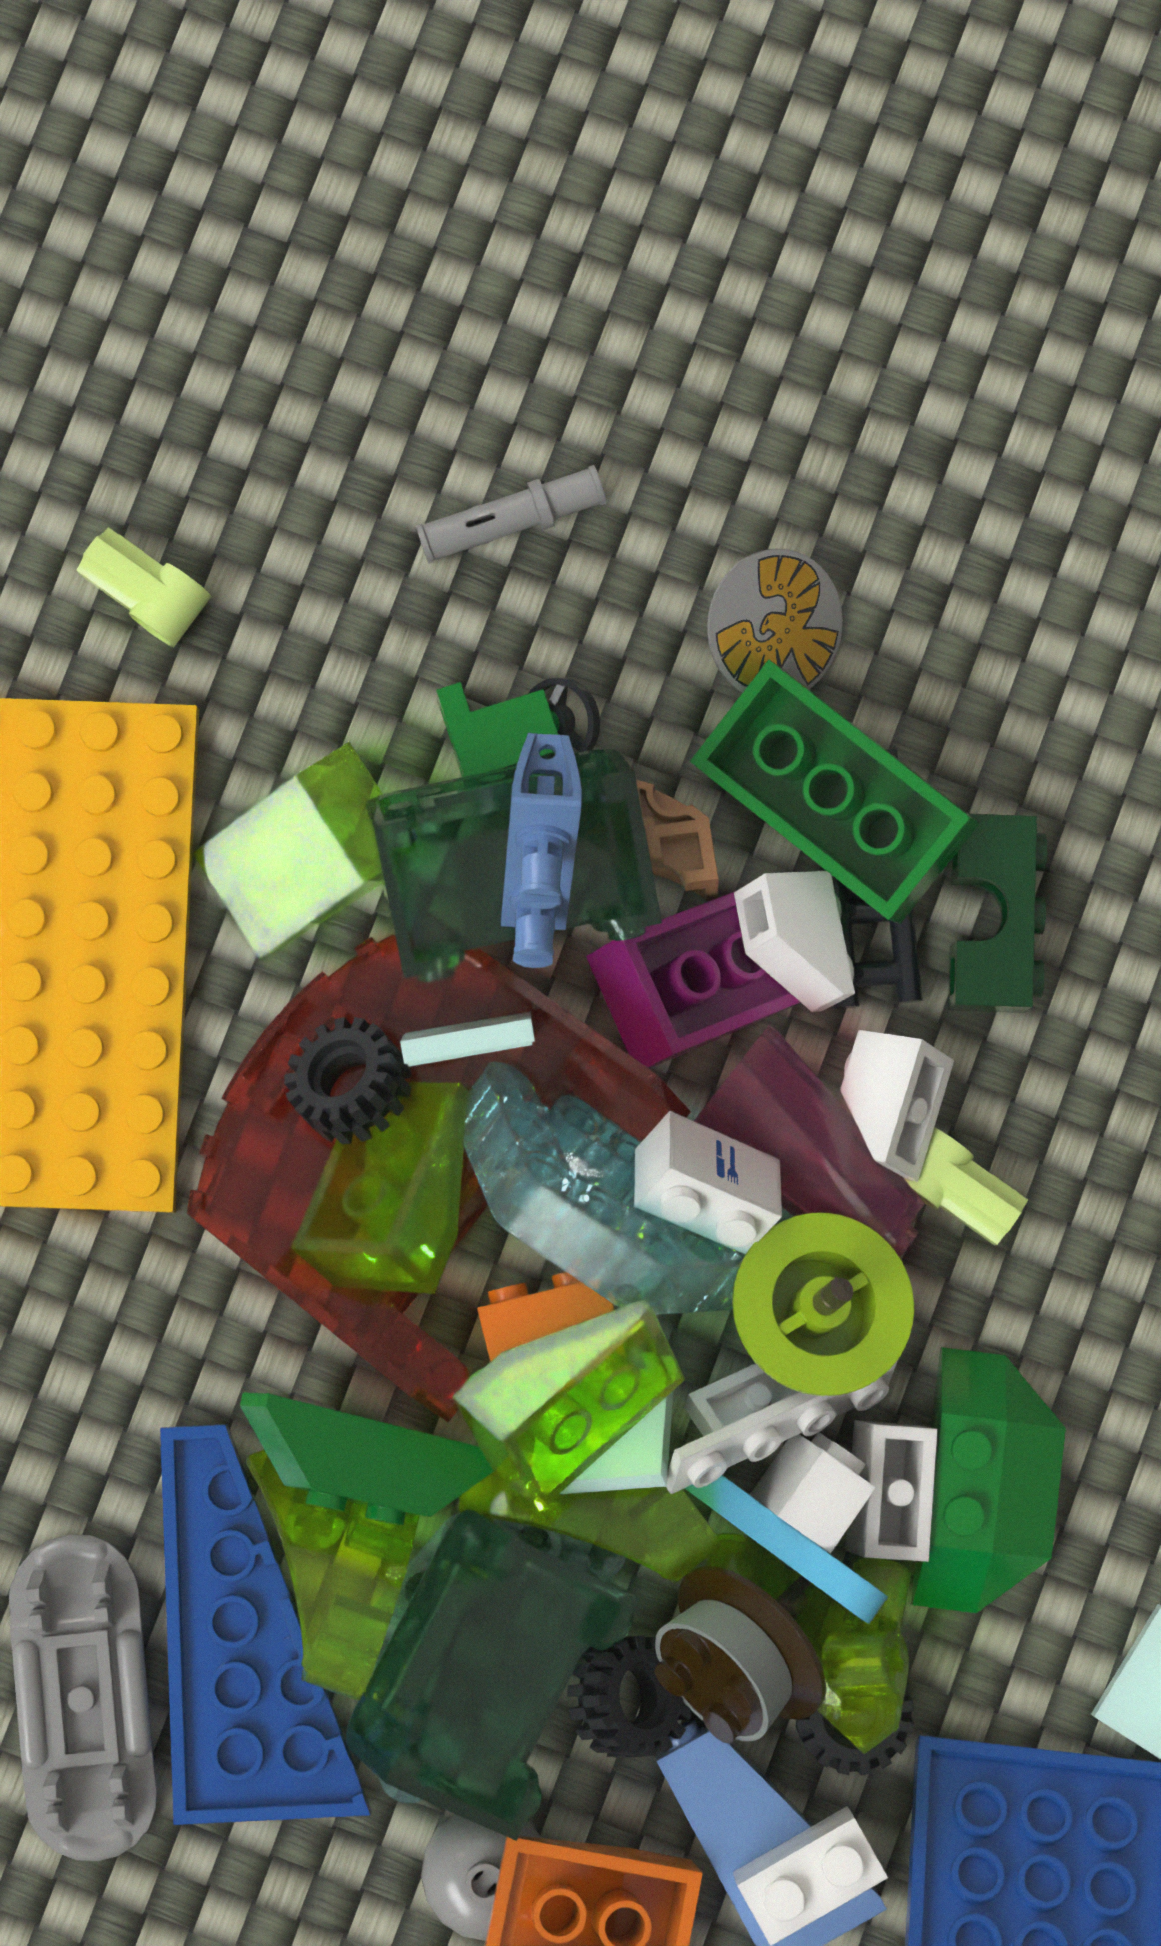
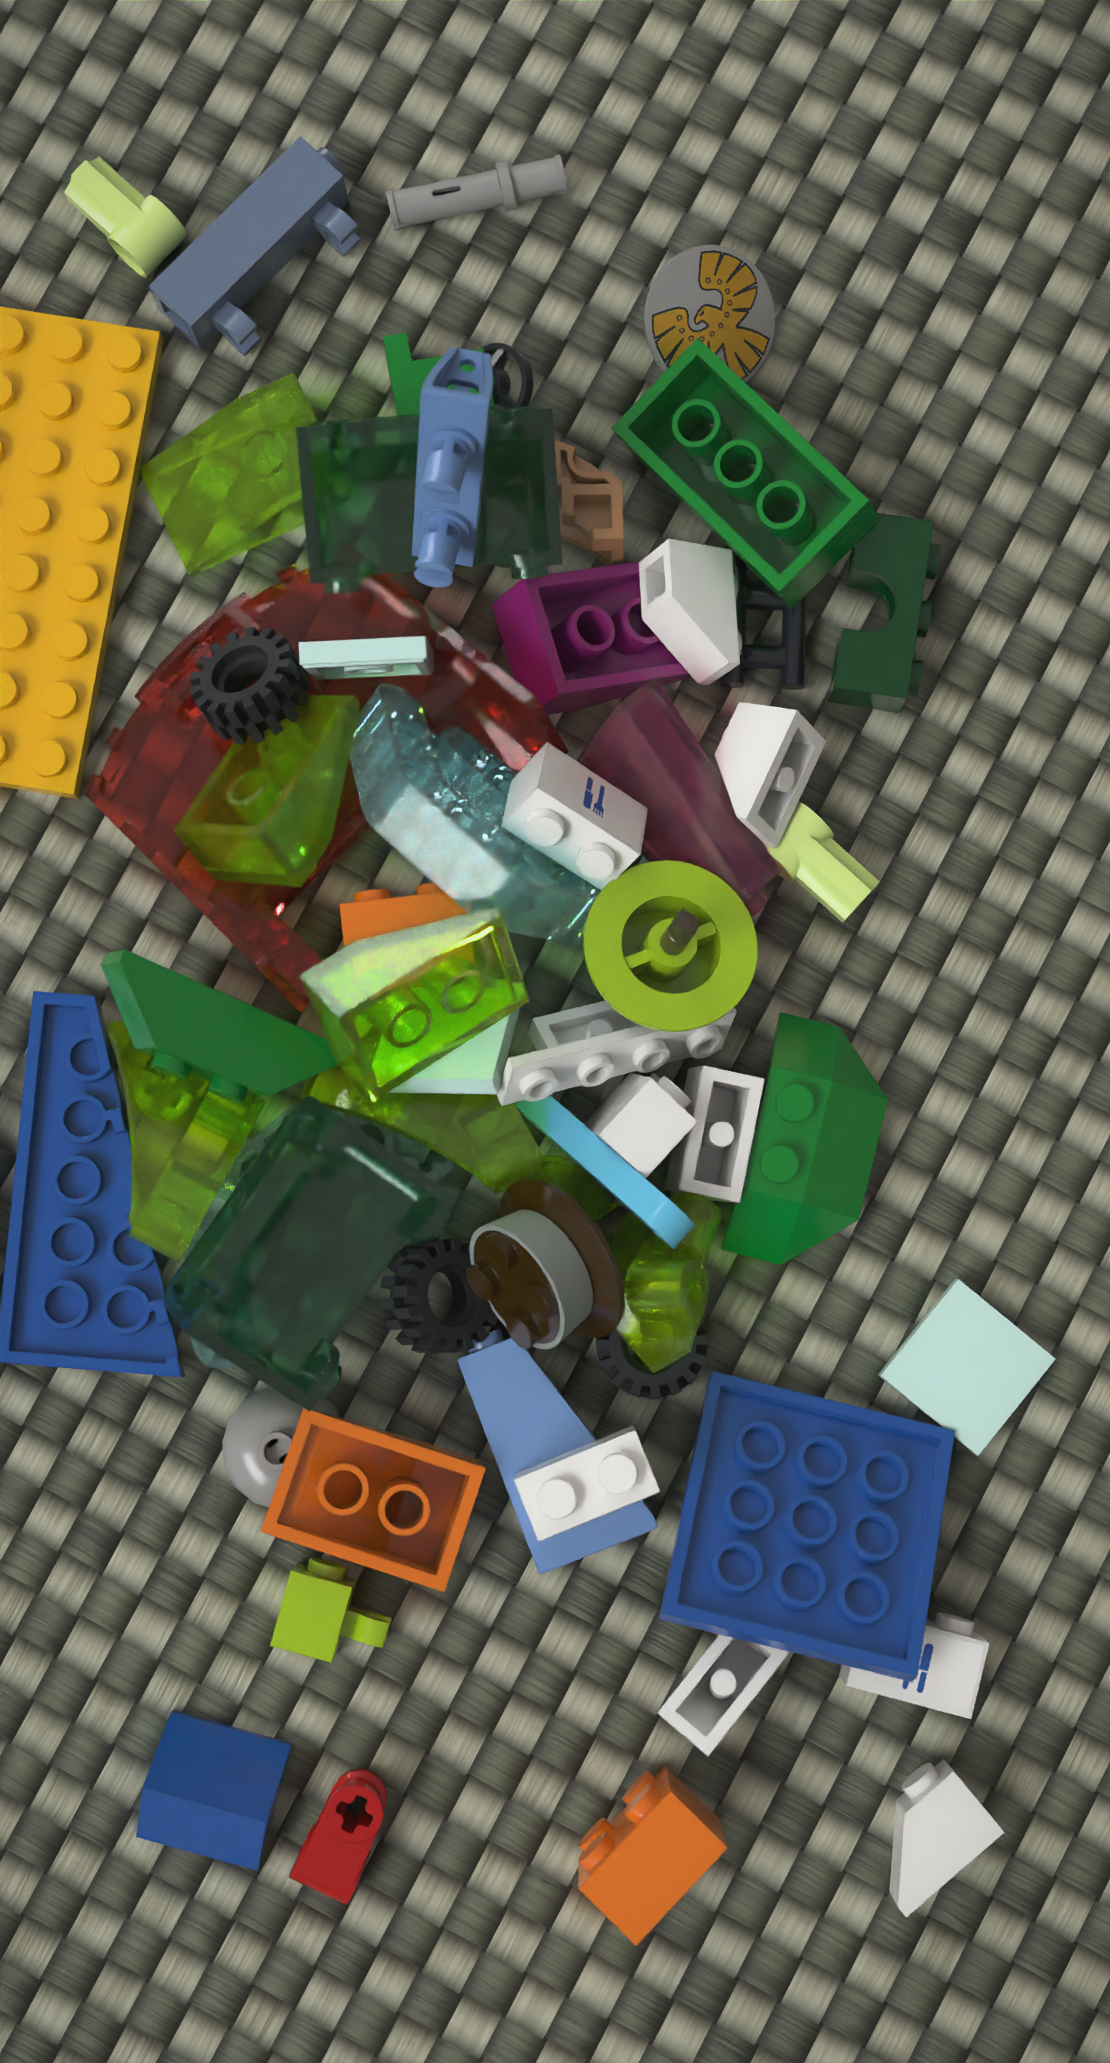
camera: 15 degrees right, 0 degrees up
none -> sand blue brick [149,136,361,356]

